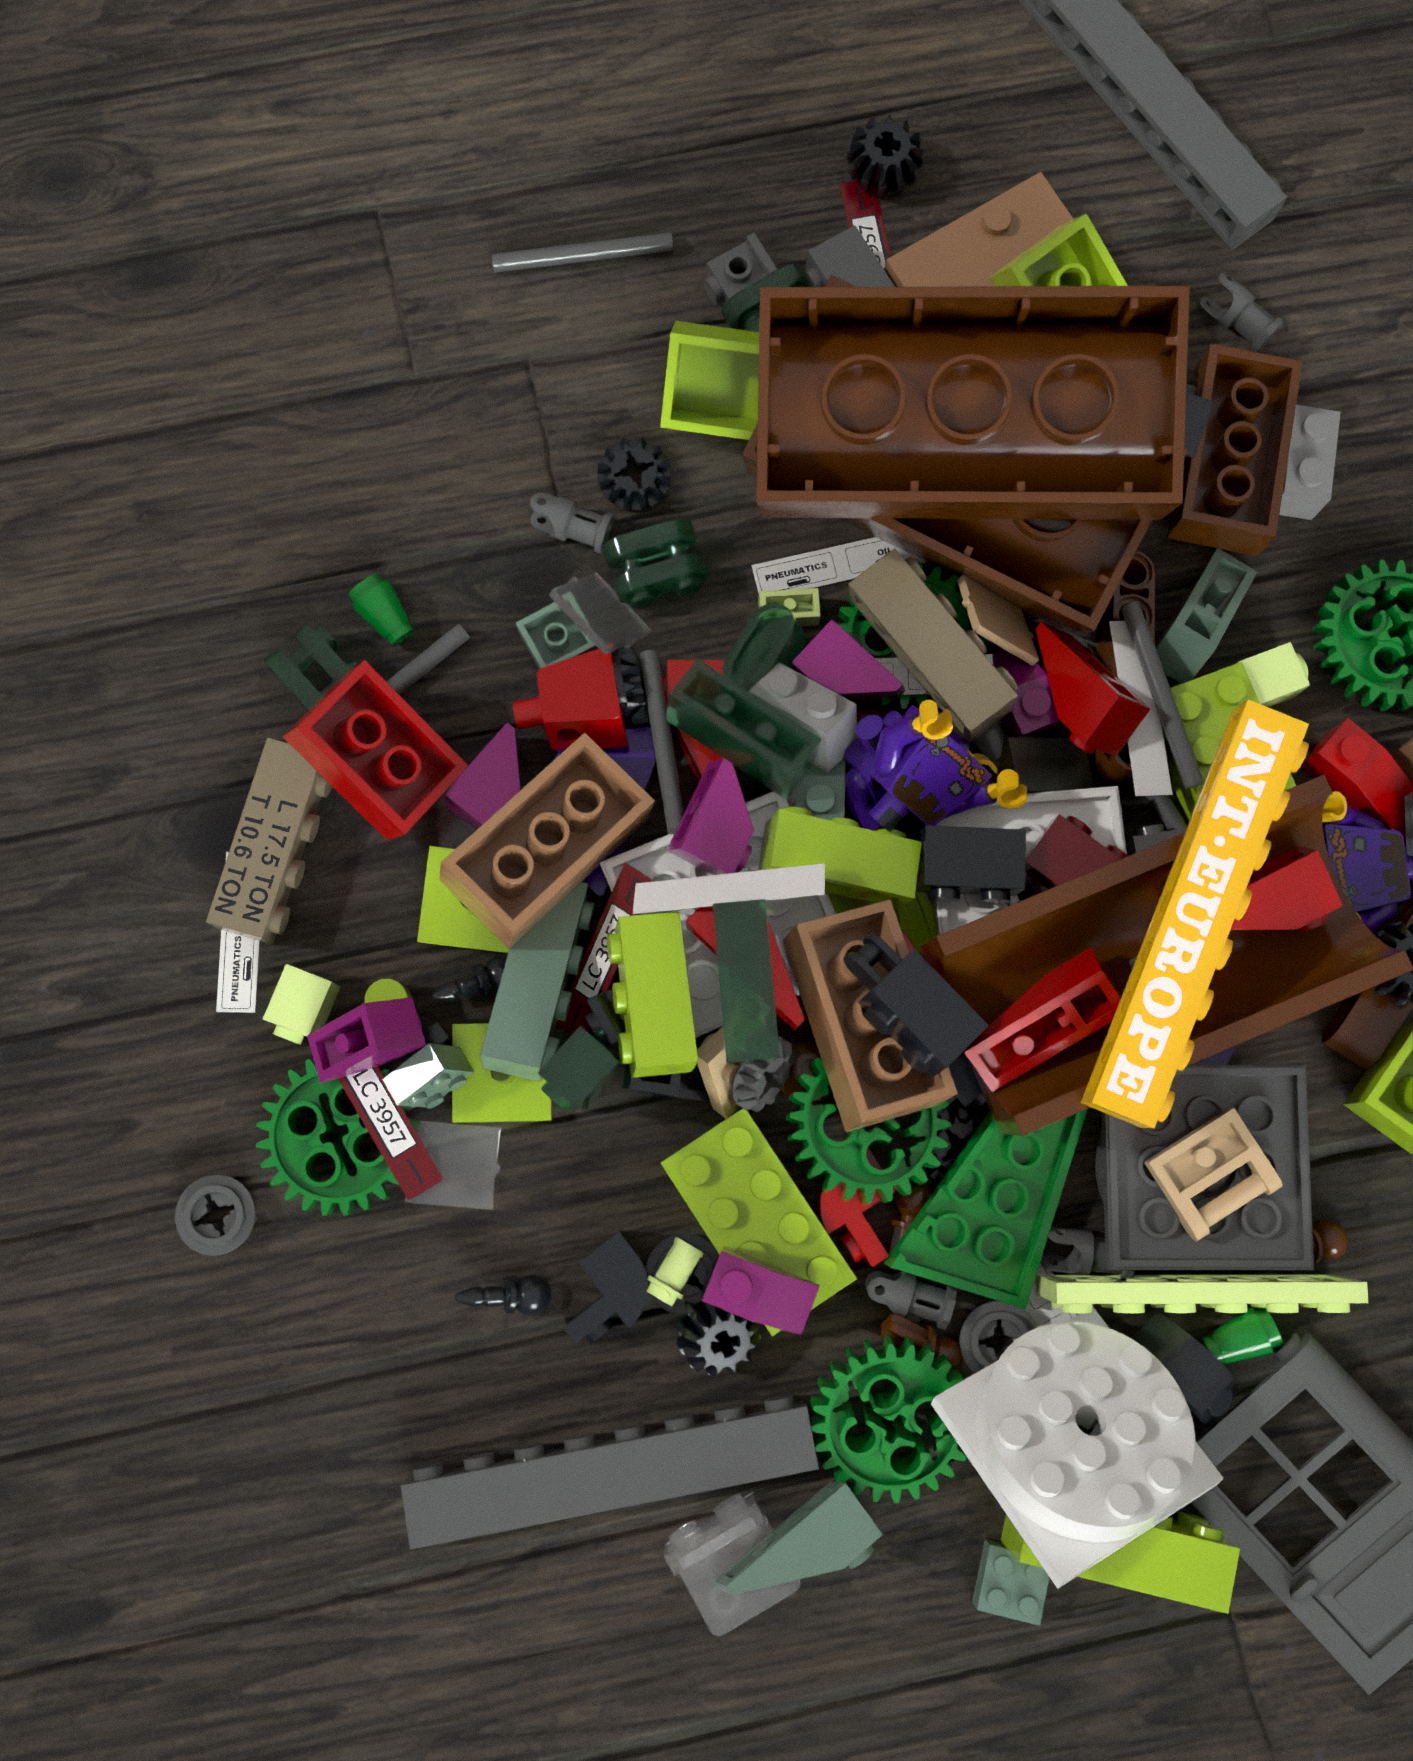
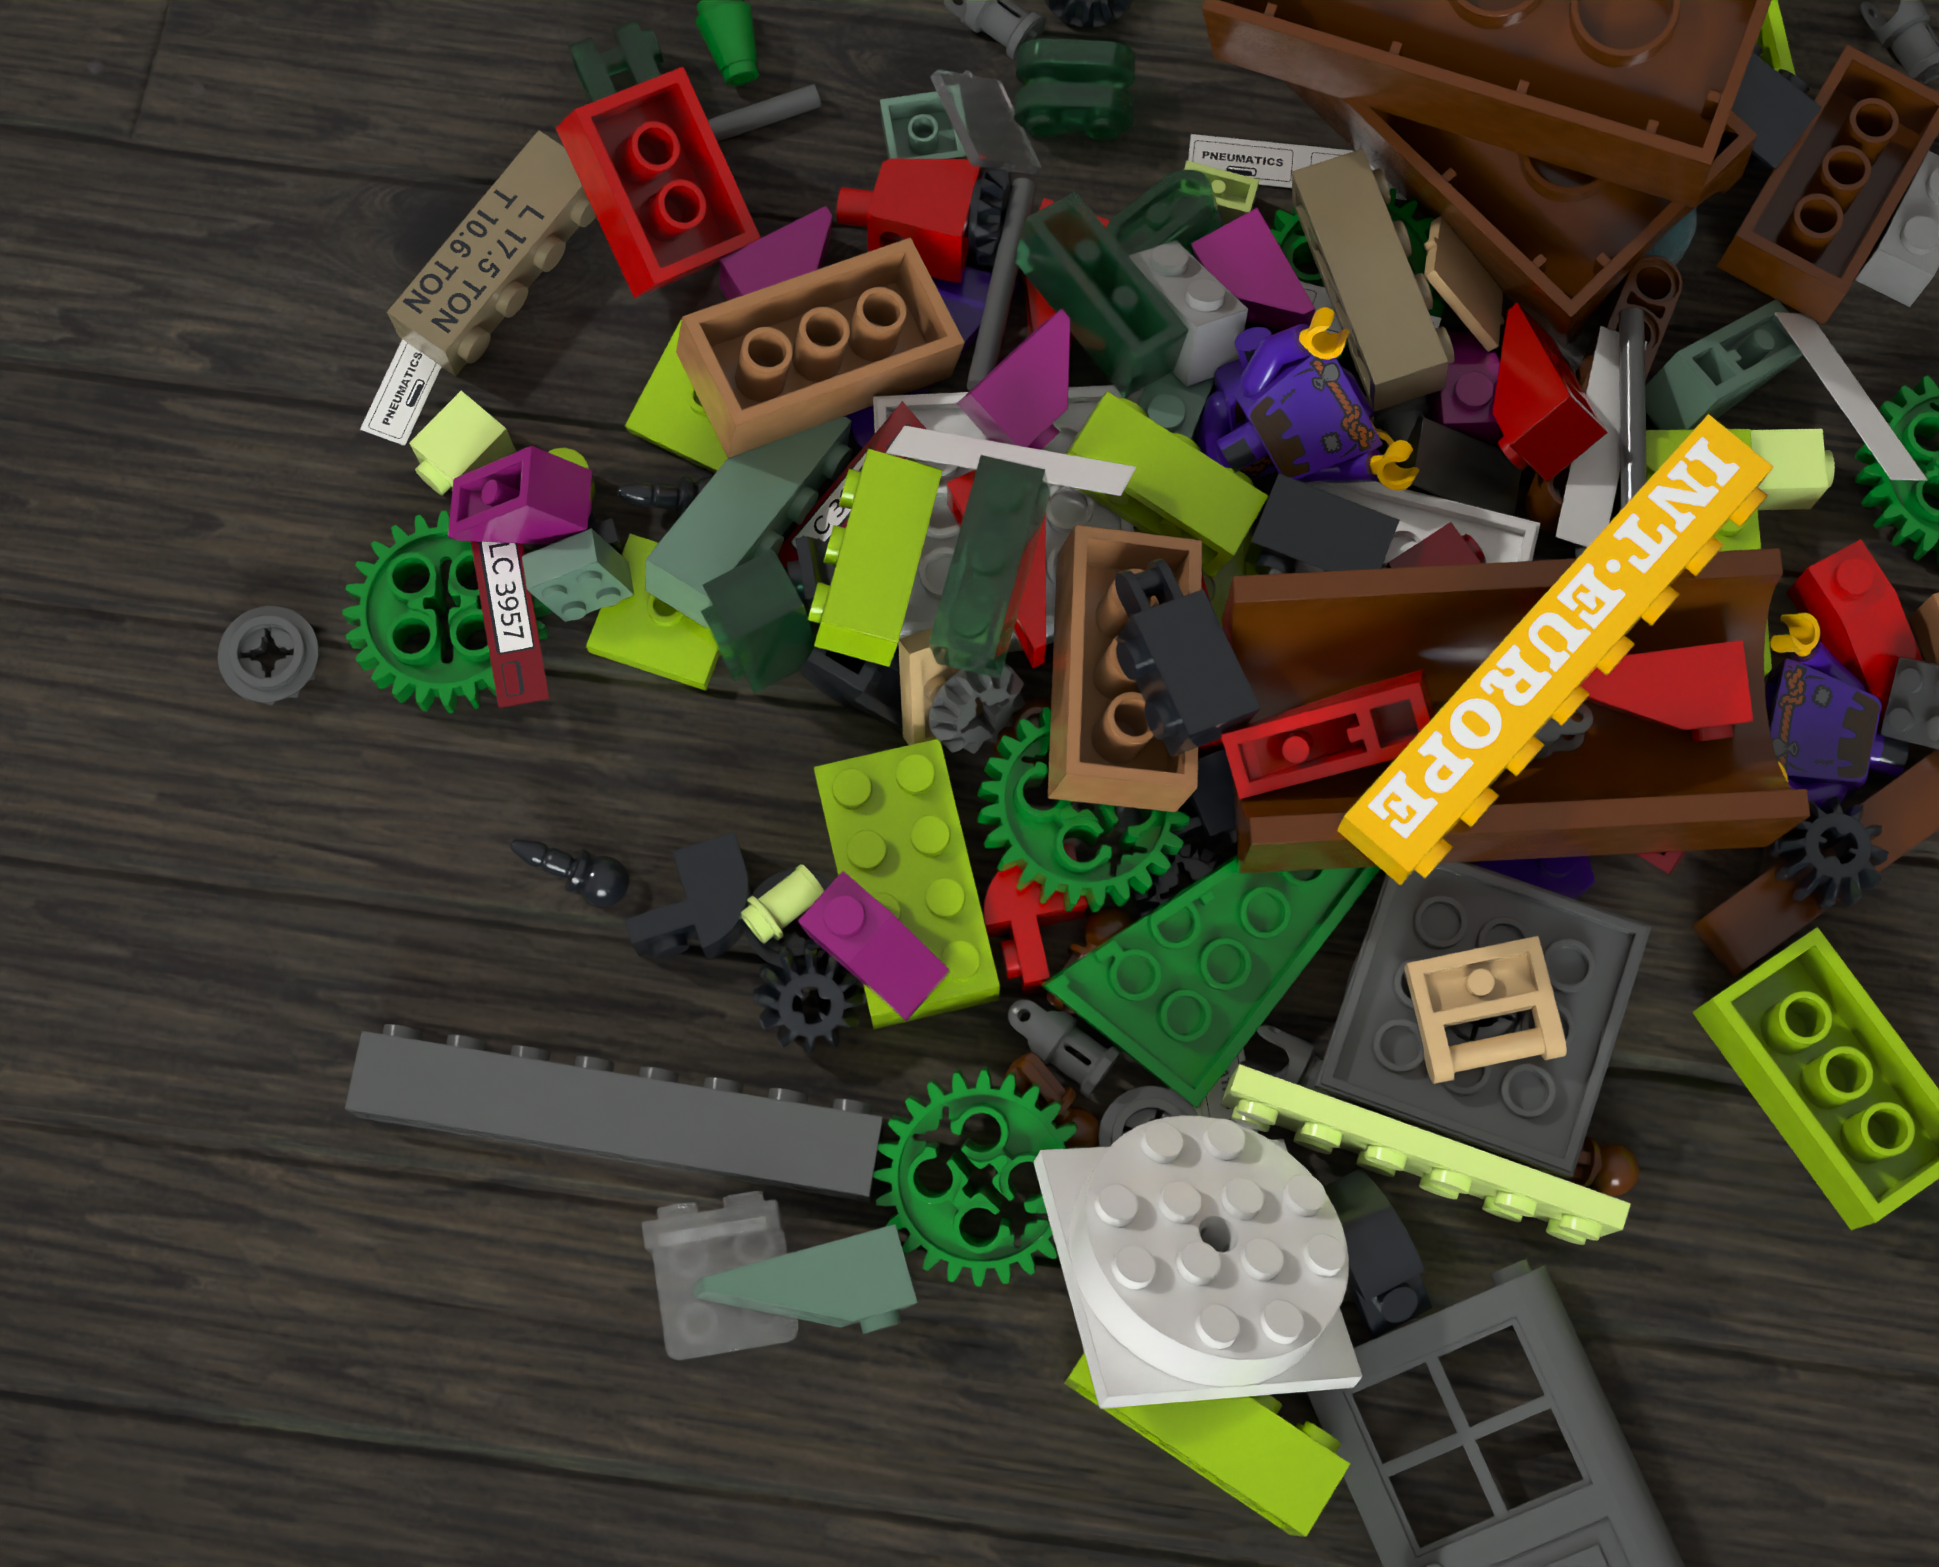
camera: 25 degrees right, 5 degrees down
clear piece [405,1121,501,1210] -> none
sand green piece [972,1538,1050,1626] -> none
green cone [1202,1307,1283,1364] -> none
none -> white sticker [1774,312,1927,480]

